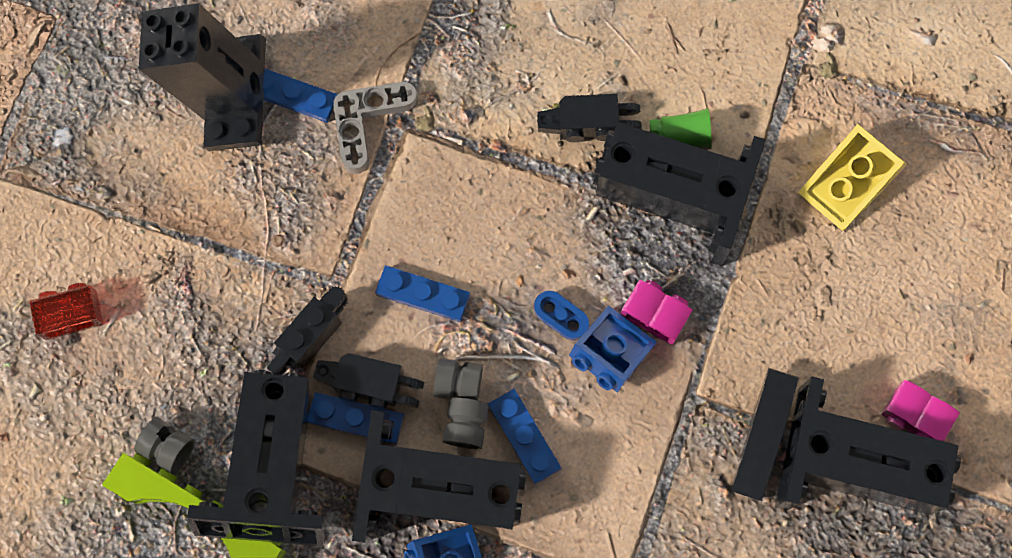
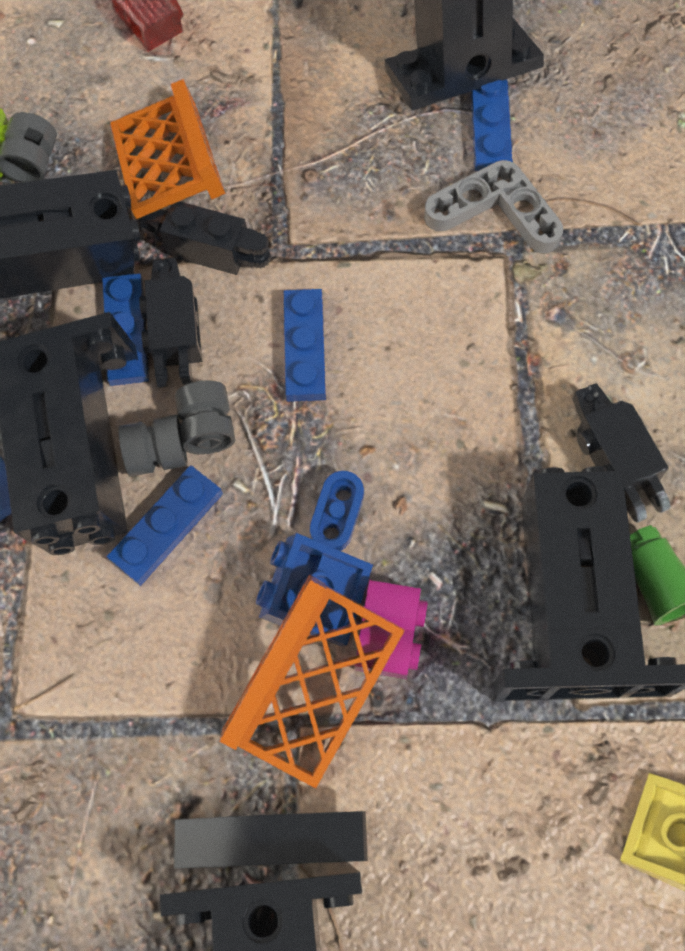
camera: 70 degrees right, 5 degrees down
none -> orange fence [110,79,226,219]
none -> orange fence [219,574,405,789]

